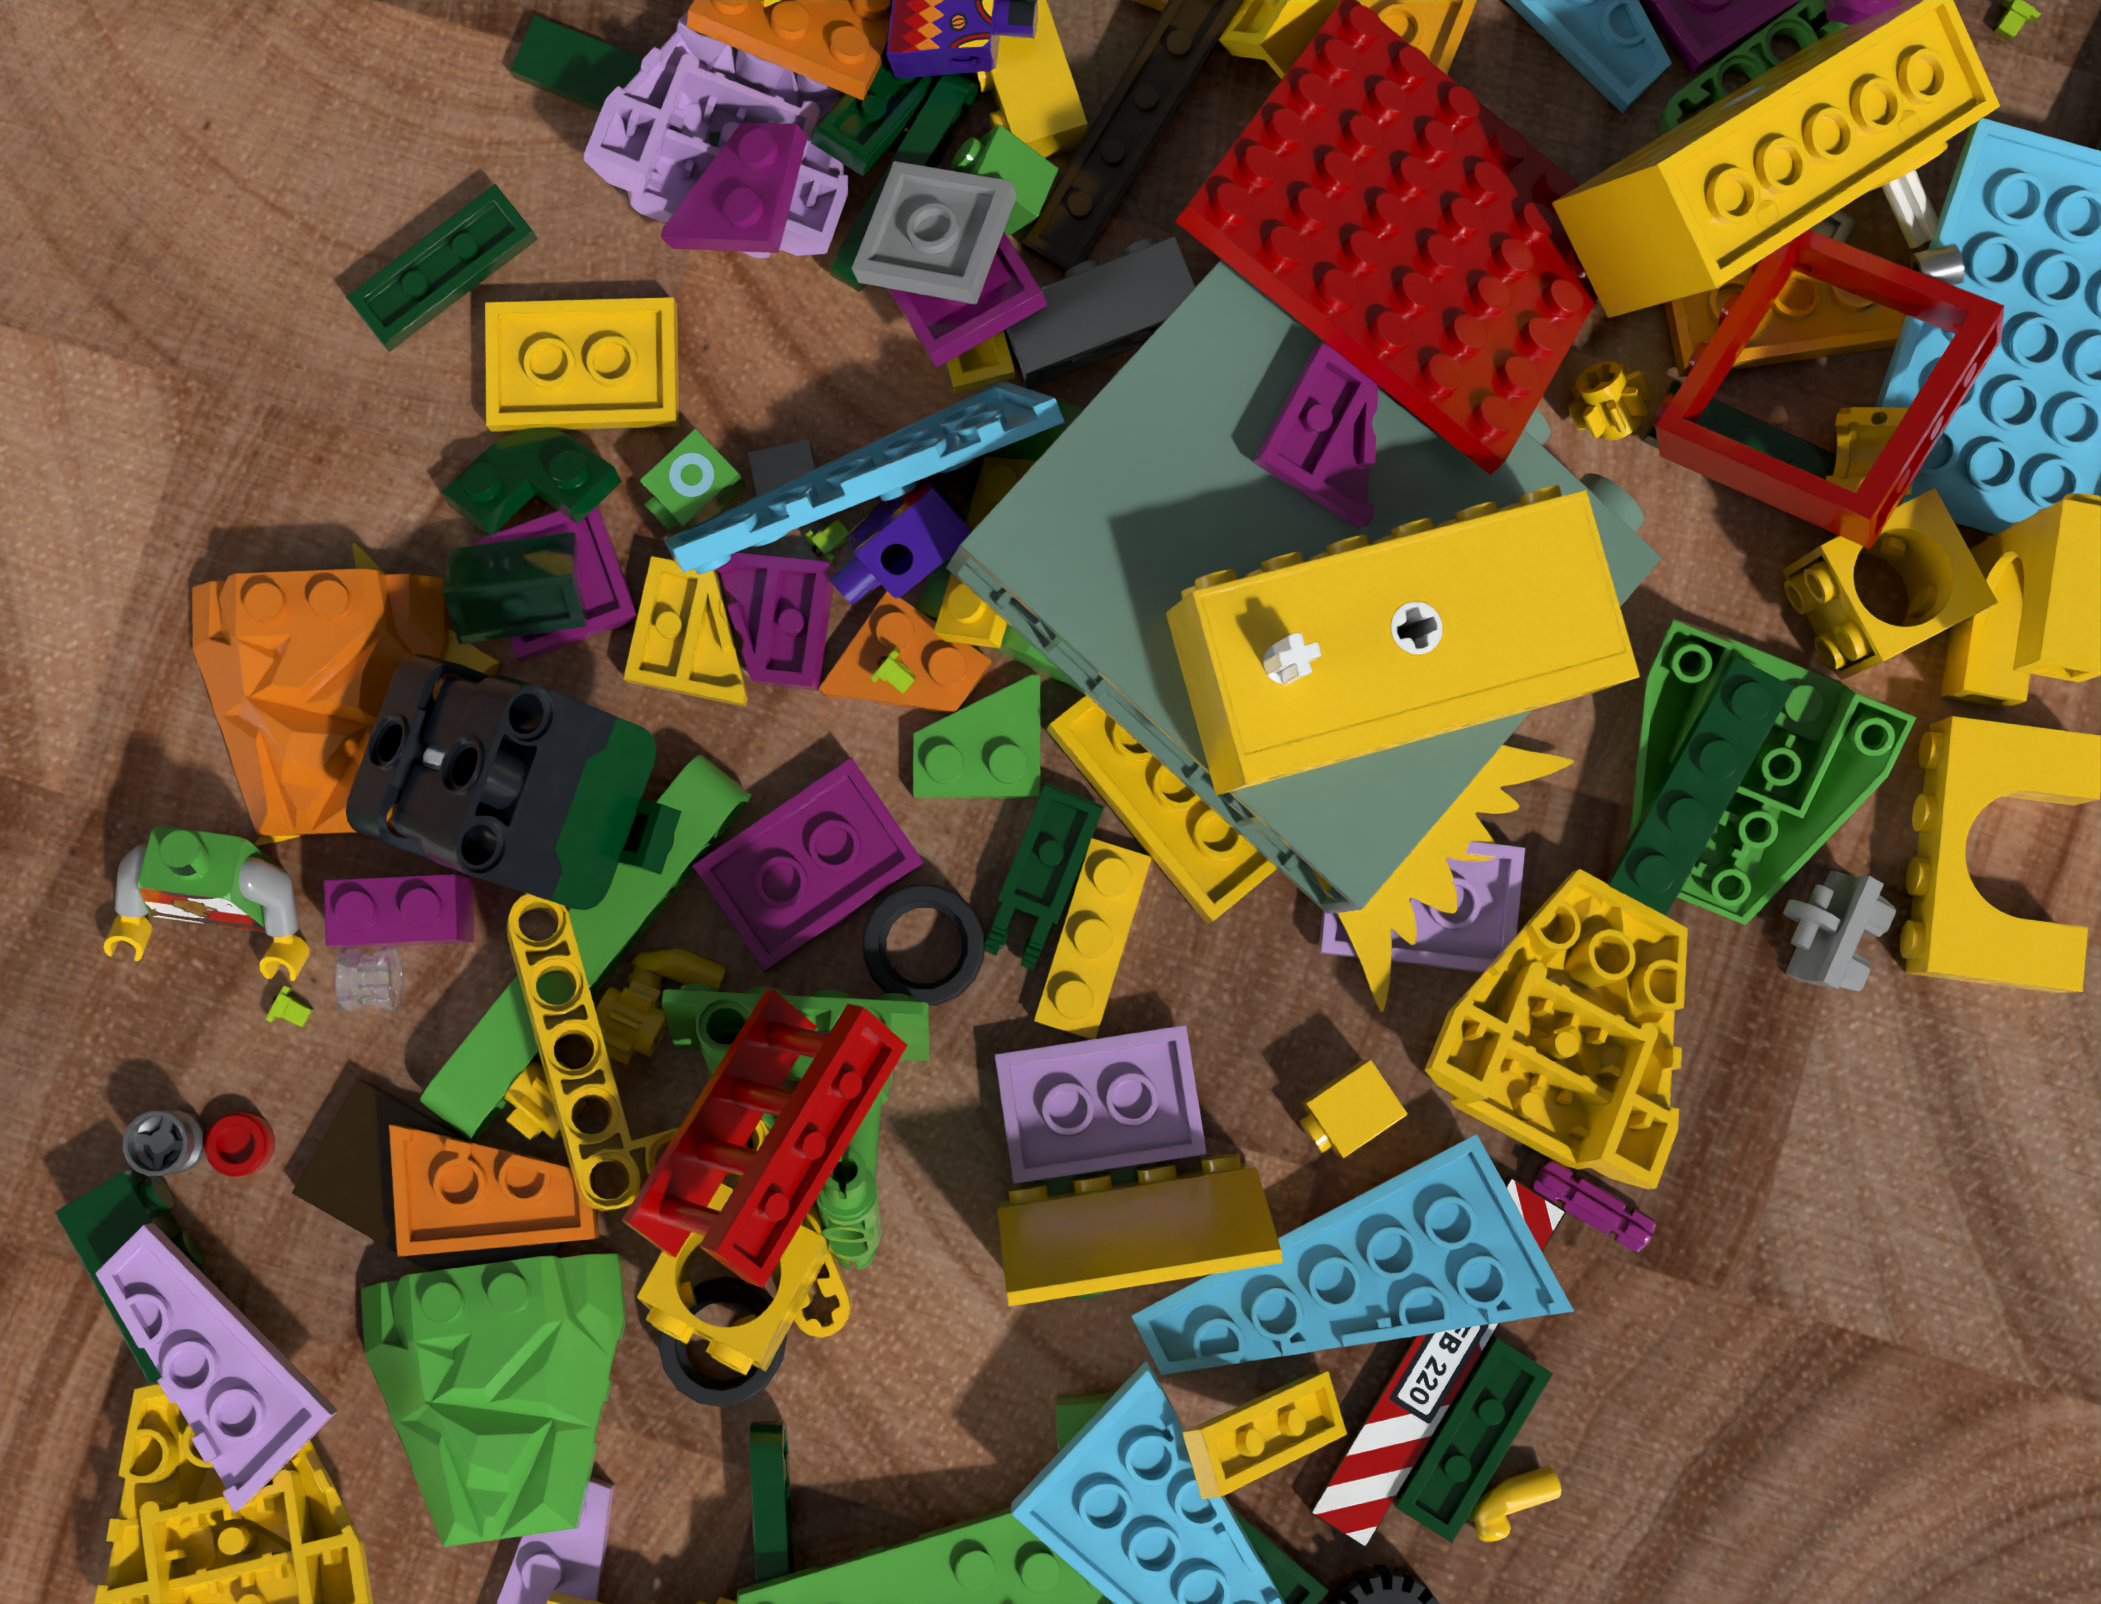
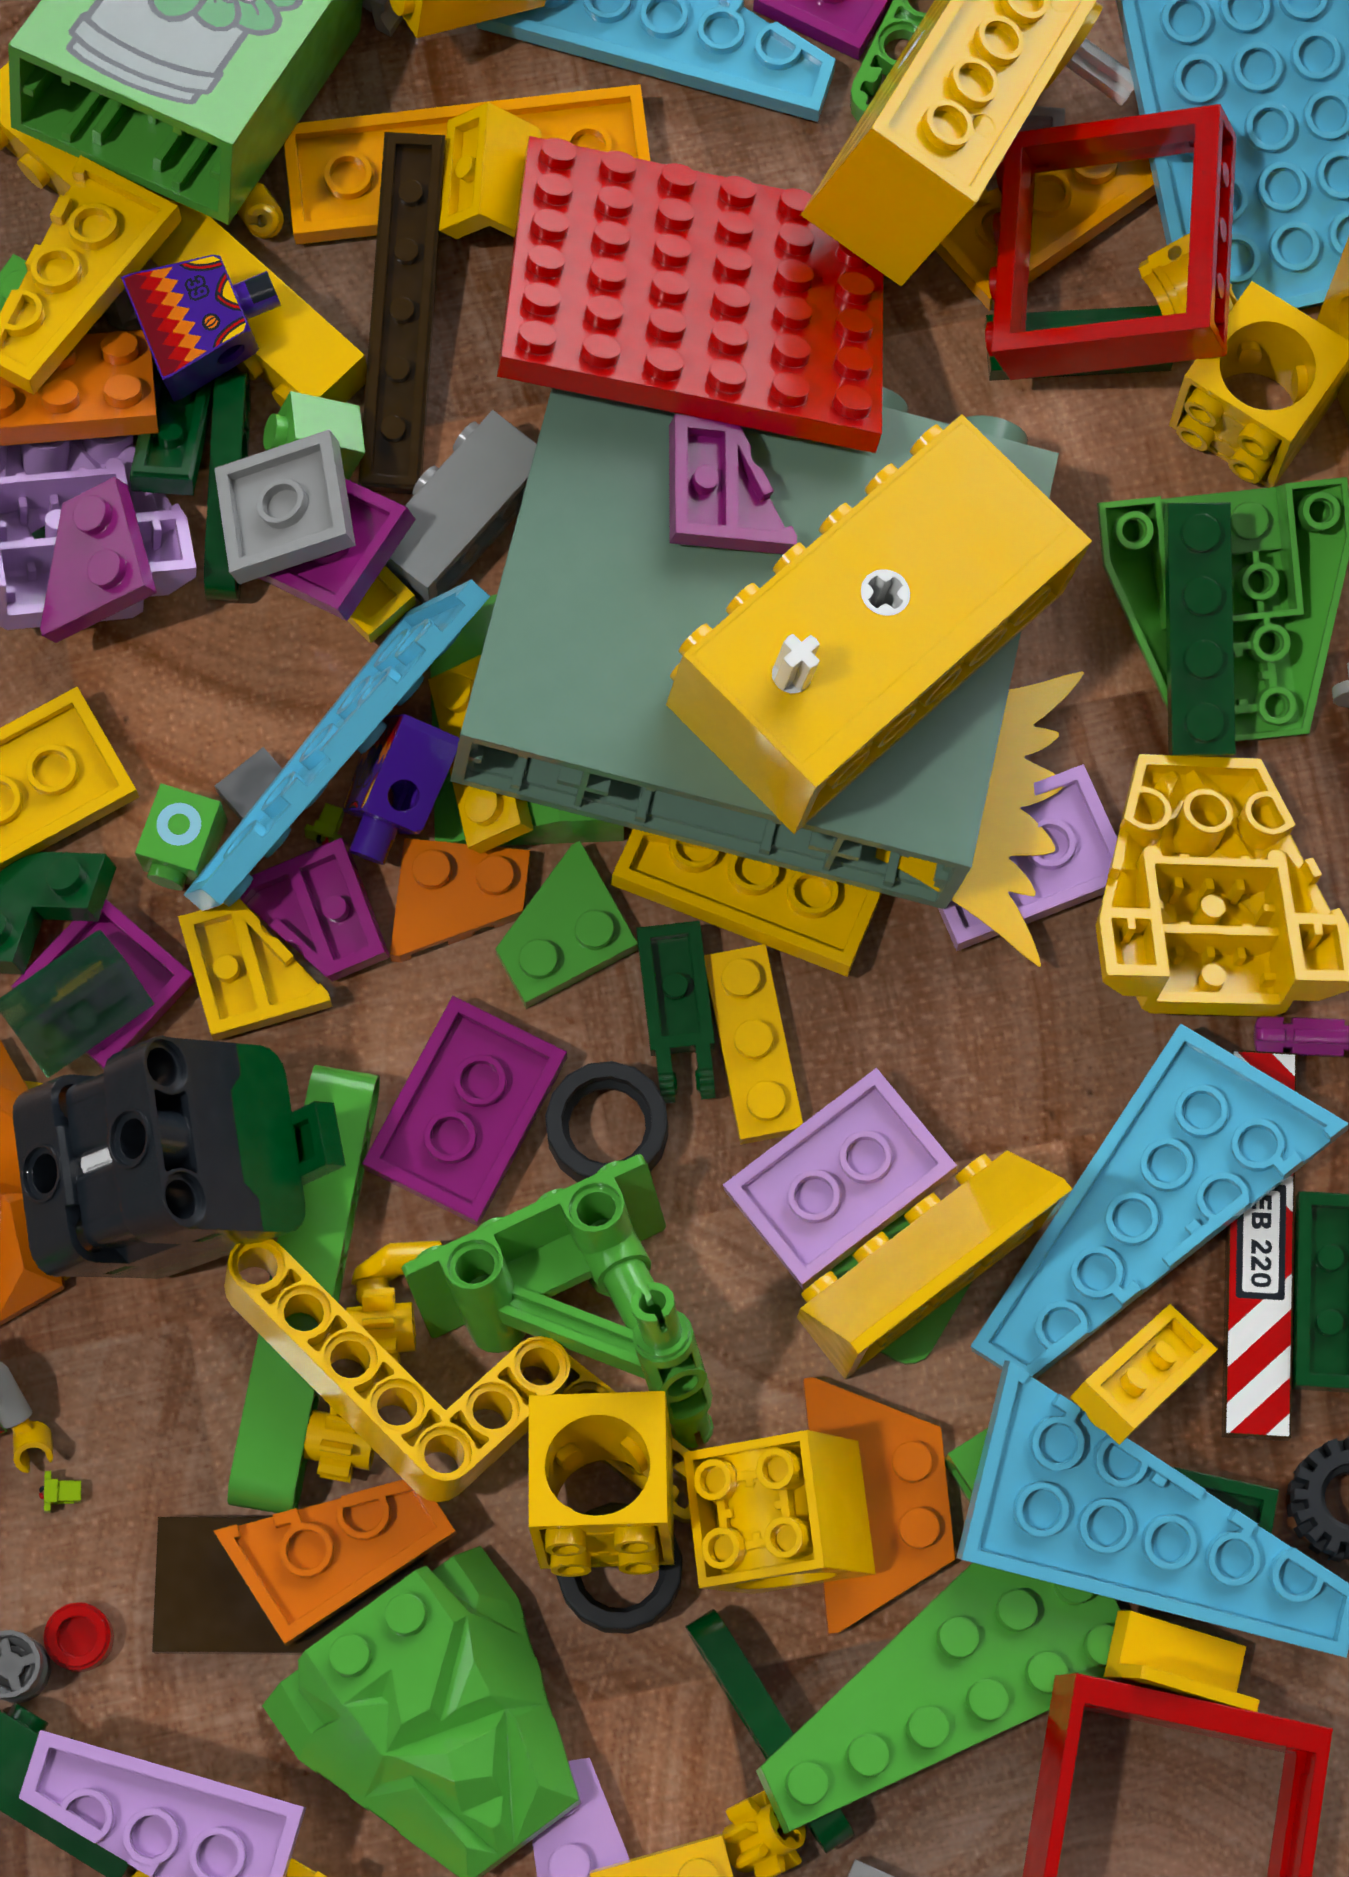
camera: 25 degrees left, 10 degrees down
magenta brick [324,874,474,949] -> none
clear wheel [335,947,404,1012] -> none
red fence [621,988,908,1288] -> none
lime piece [870,647,917,694] -> none
yellow brick [1300,1059,1408,1158] -> none
yellow gear [1567,361,1651,440] -> none
flat silver piece [1910,243,1965,285] -> none
none -> yellow brick [683,1430,876,1594]
none -> orange wing [803,1377,955,1636]

